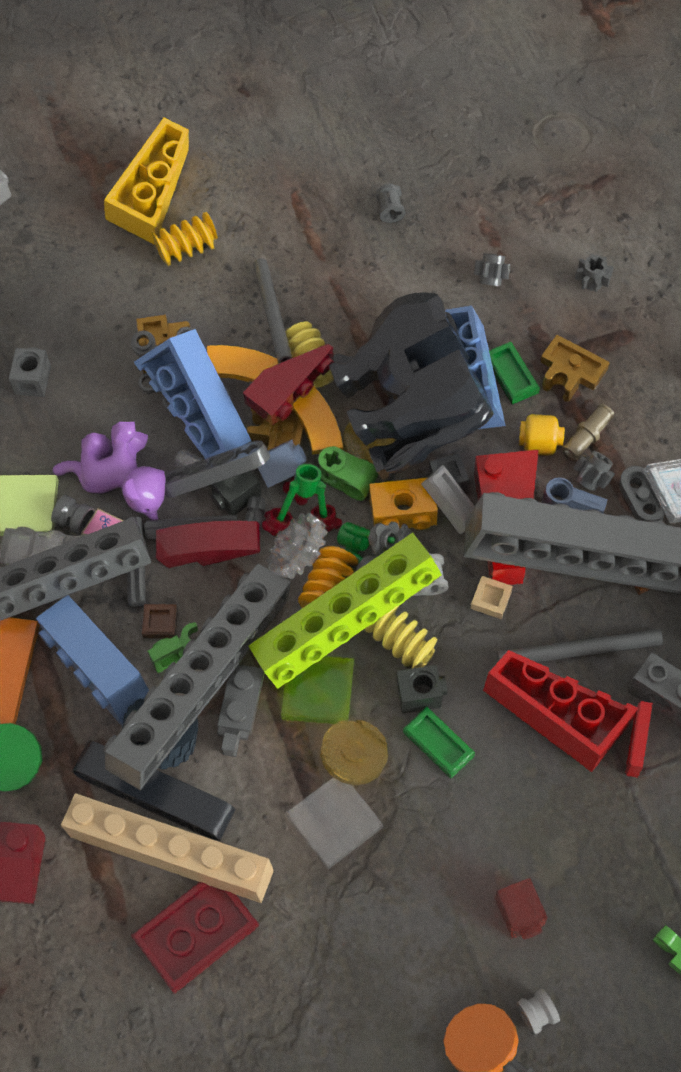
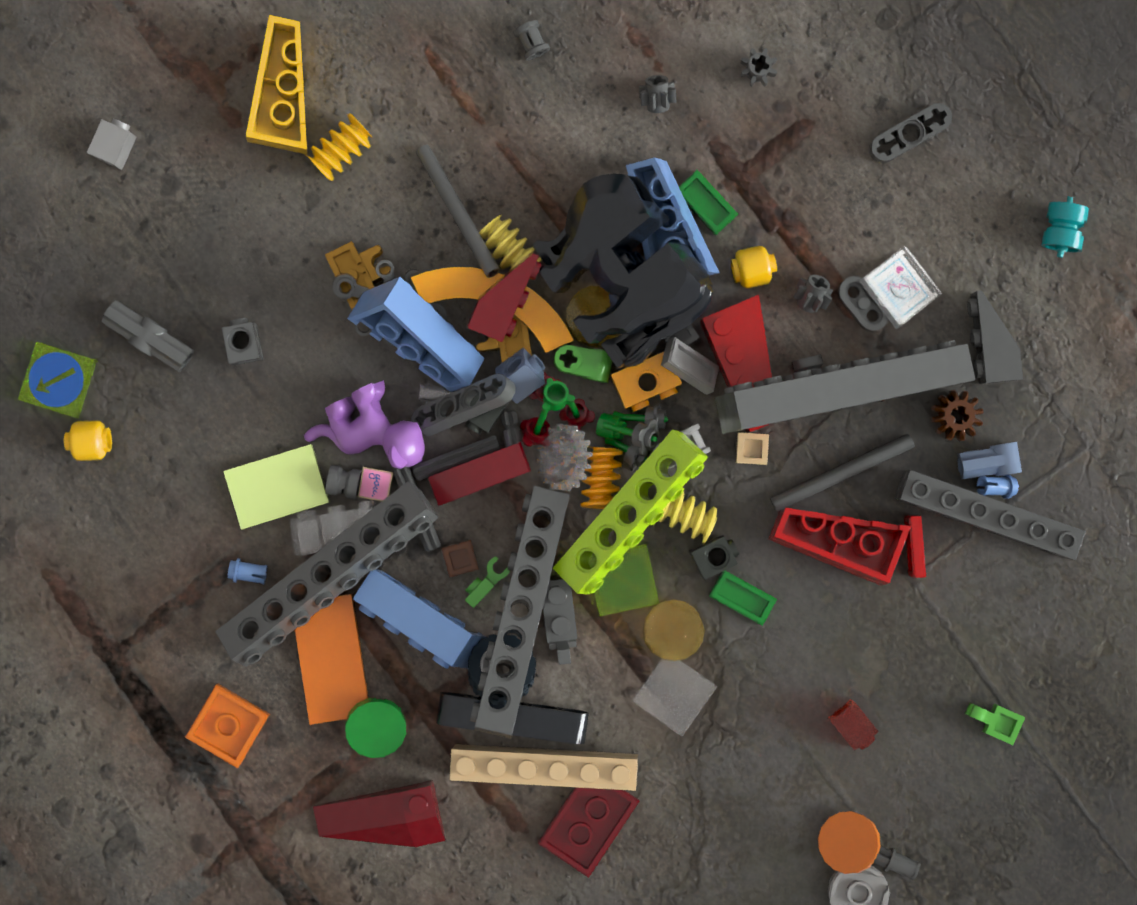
camera: 25 degrees left, 25 degrees up
light grey wheel [516,988,560,1036] -> none
pearl gold plate [540,335,610,402] -> none
sand blue piece [541,477,608,514] -> none
dark tan pin [562,403,615,461] -> none

